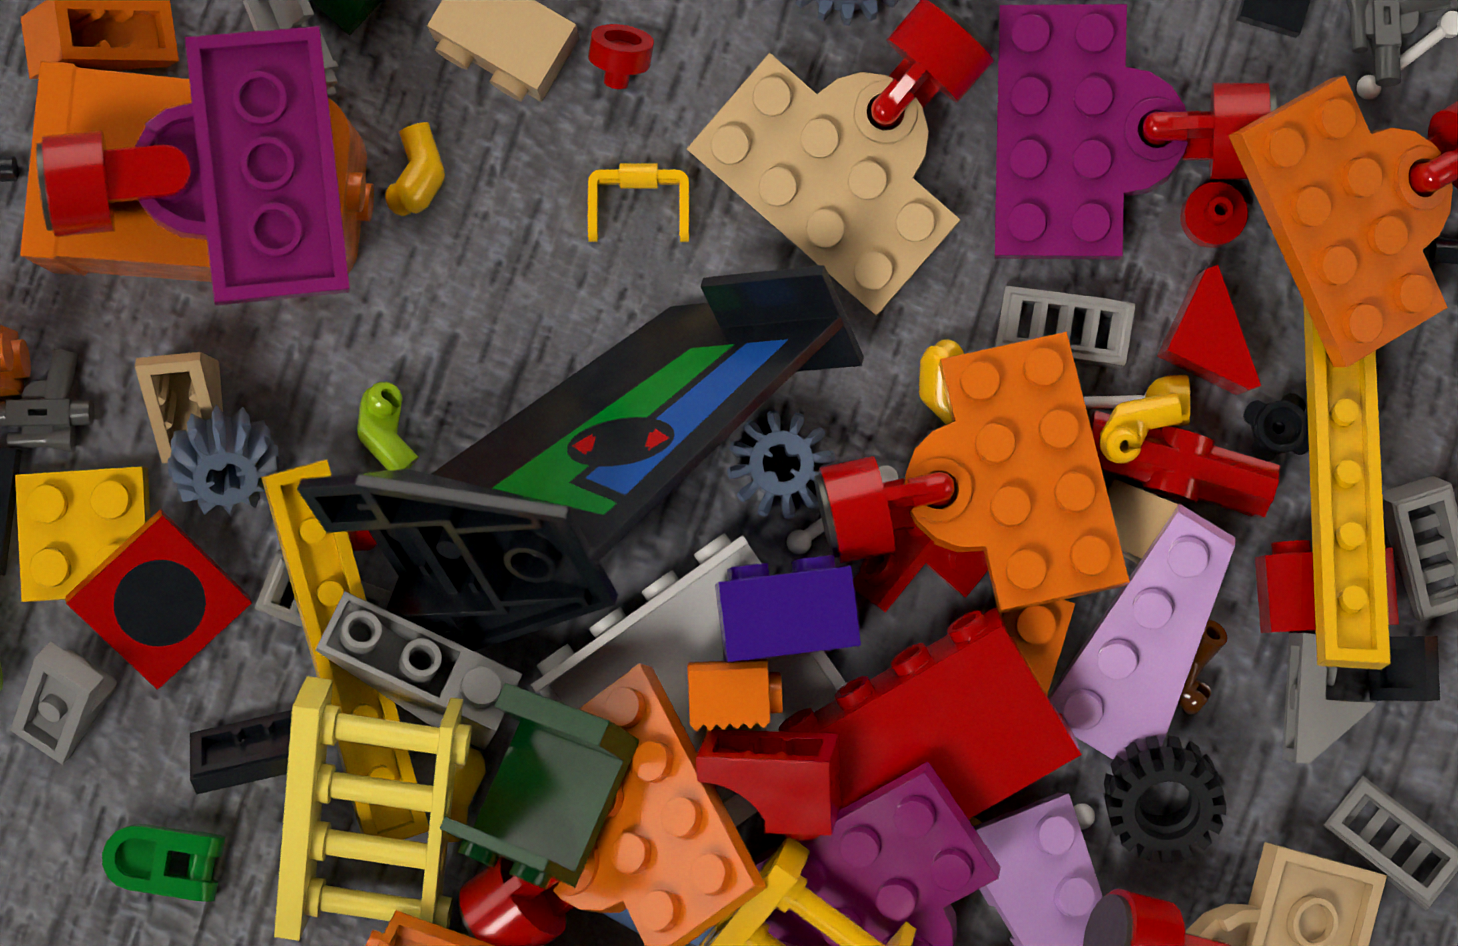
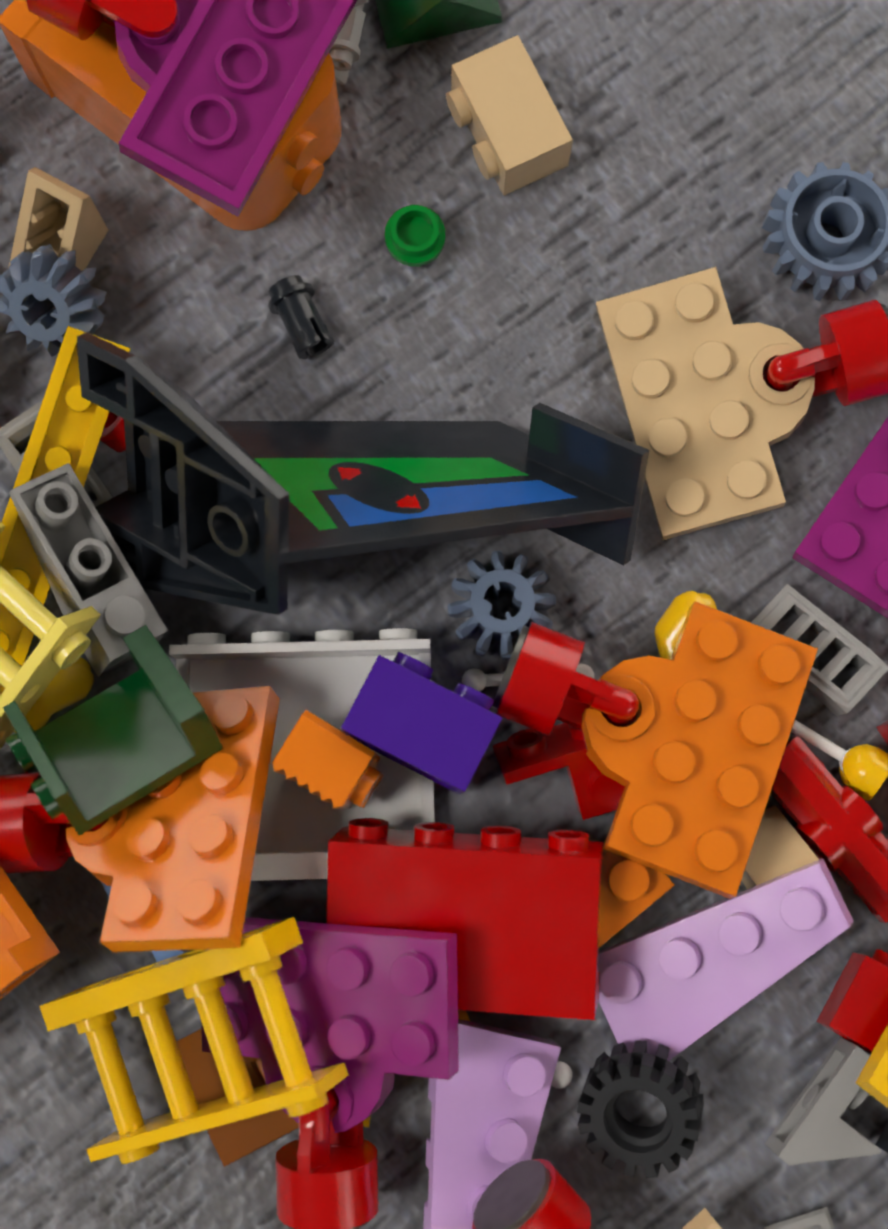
camera: 35 degrees right, 5 degrees down
lime arm [357,381,419,470] -> none
yellow arm [385,122,445,216] -> none
red tile [588,24,654,89] -> none
yellow piece [588,163,689,242] -> none
red arch [696,729,841,840] -> none
yellow arm [1100,392,1182,463] -> none
reddish brown arm [1178,620,1228,714] -> none
none -> black pin [268,275,334,359]
none -> green plate [385,205,446,267]

